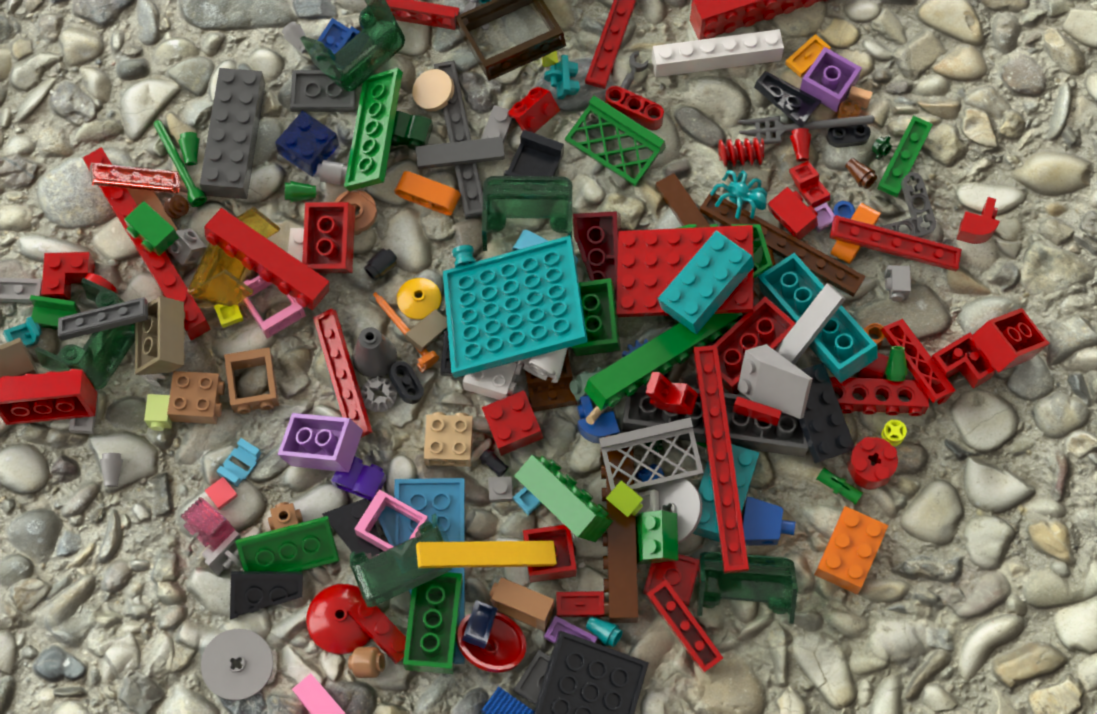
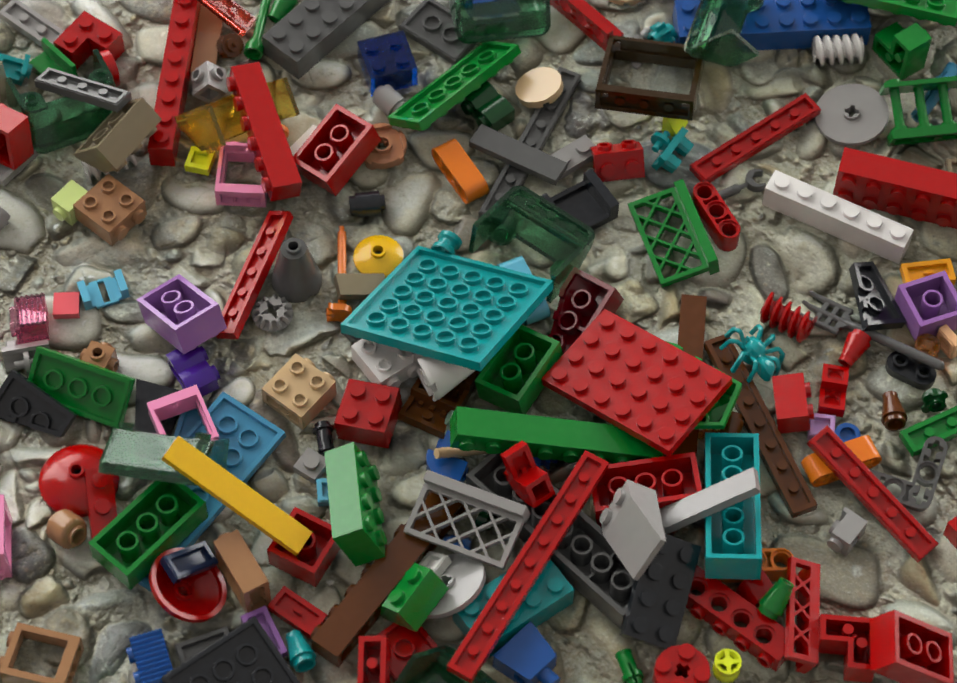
camera: 35 degrees right, 10 degrees down
green brick [124,201,179,256] -> none
medium nougat window [224,347,279,414] -> none
green cone [284,181,316,203] -> none
black plate [389,361,424,404] -> none
lime brick [606,480,643,517] -> none
teal brick [658,230,754,334] -> none
red tile [733,396,782,426] -> none

